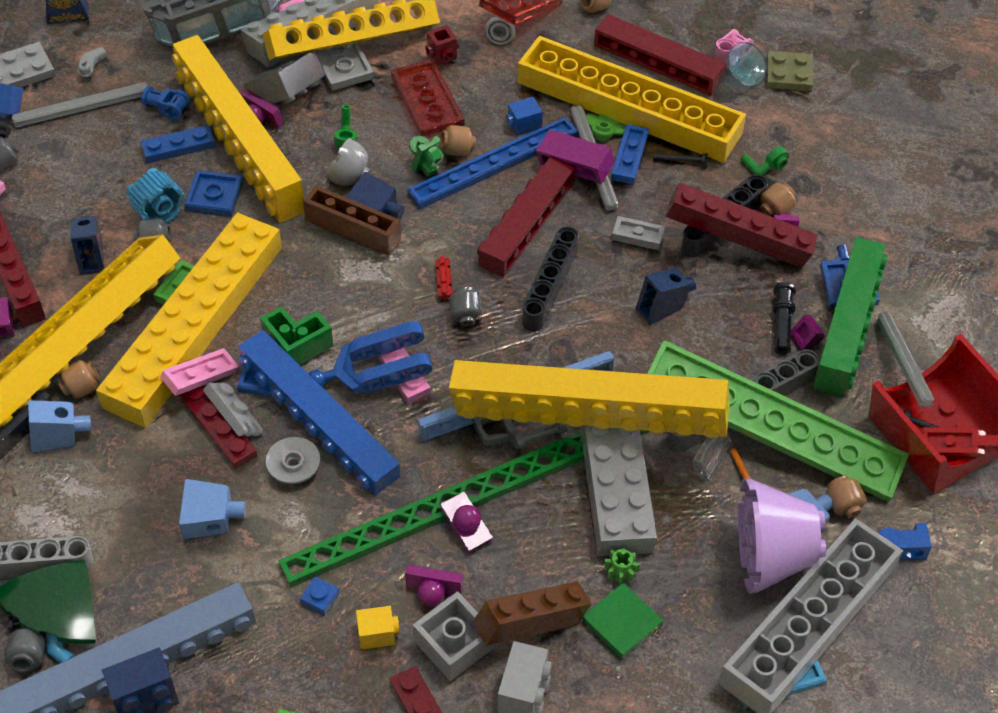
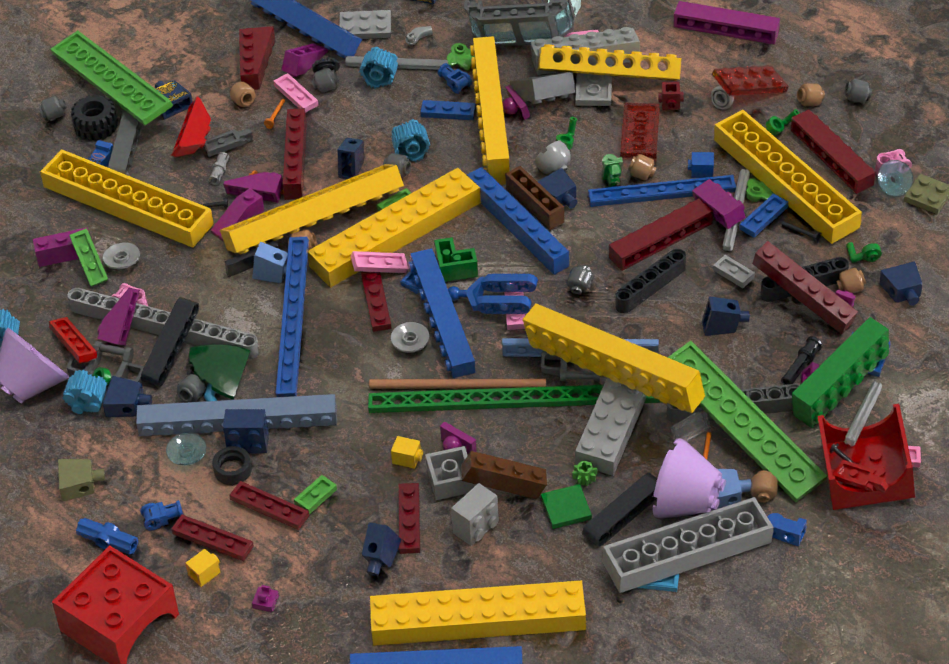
camera: 30 degrees right, 5 degrees down
medium blue torso [179,479,246,539] -> none
blue tile [184,170,244,217] -> none
light grey hinge [203,383,263,436] -> none
blue plate [300,576,340,616] -> none
red axle [436,256,453,300] -> none
magenta tile [440,492,493,553] -> none
none -> blue plate [276,236,309,397]
none -> dark azure brick [359,47,398,88]
none -> nougat piece [369,379,546,389]
none -> bright green plate [446,43,474,71]
none -> blue brick [467,167,569,275]
none -> black beam [582,473,658,547]
none -> green plate [766,109,800,135]
none -> dark blue torso [879,261,922,306]

